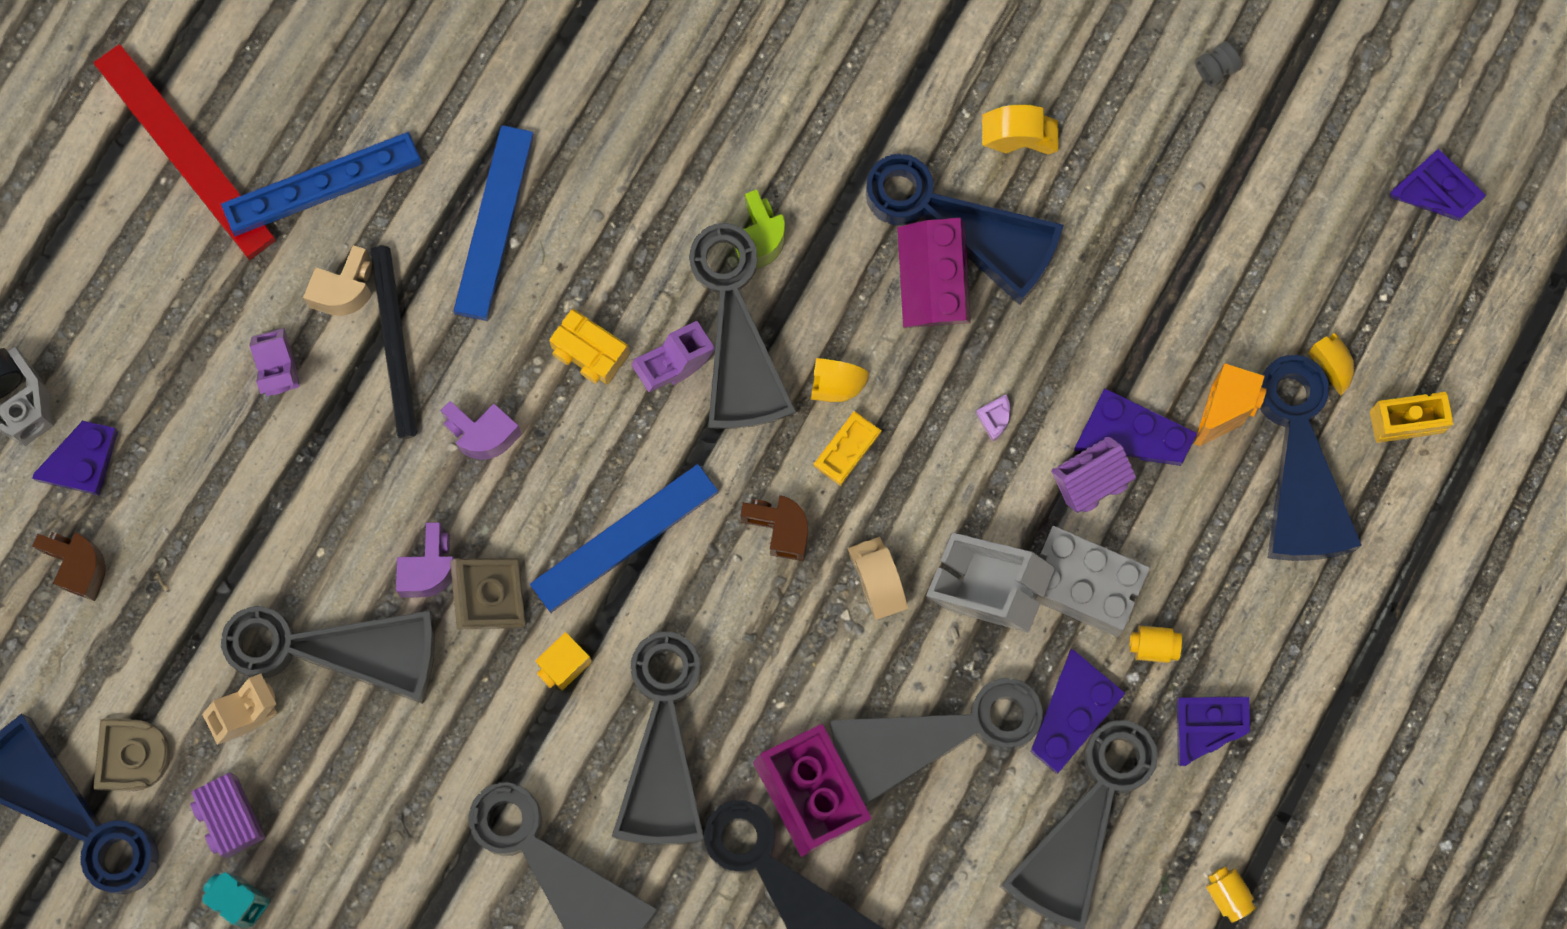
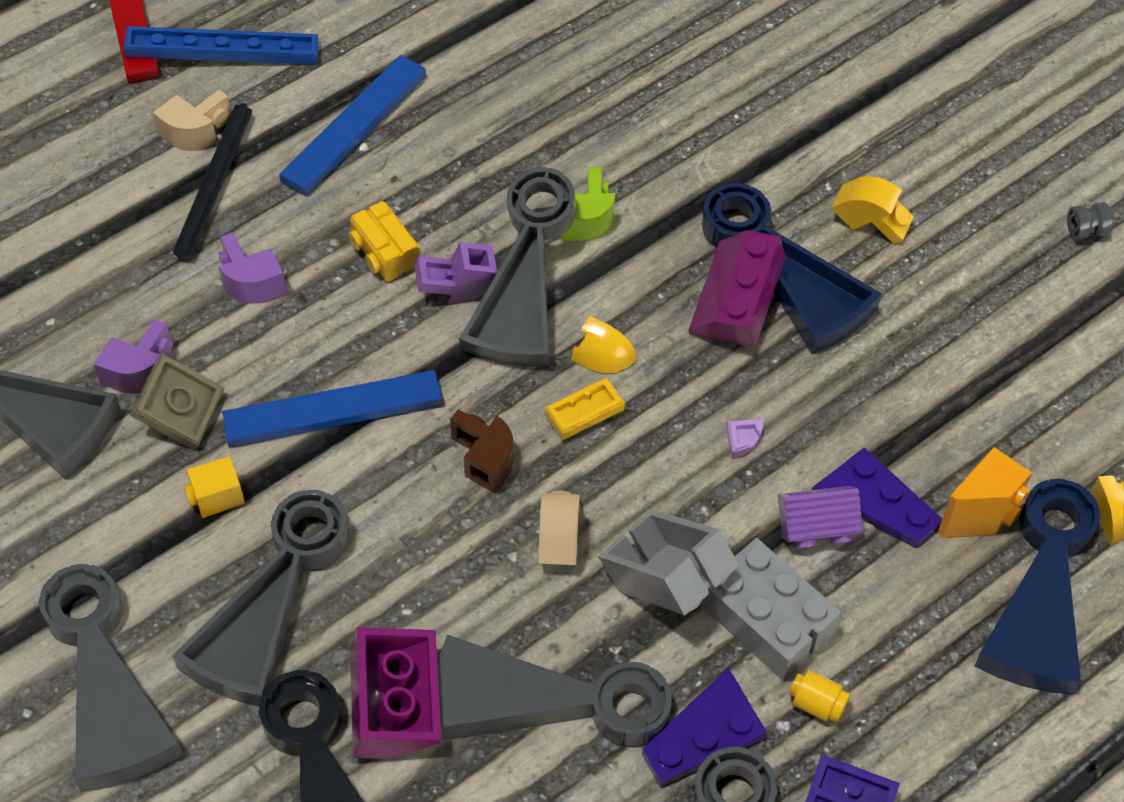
camera: 20 degrees right, 20 degrees down
medium lavender brick [250,328,300,396] -> none

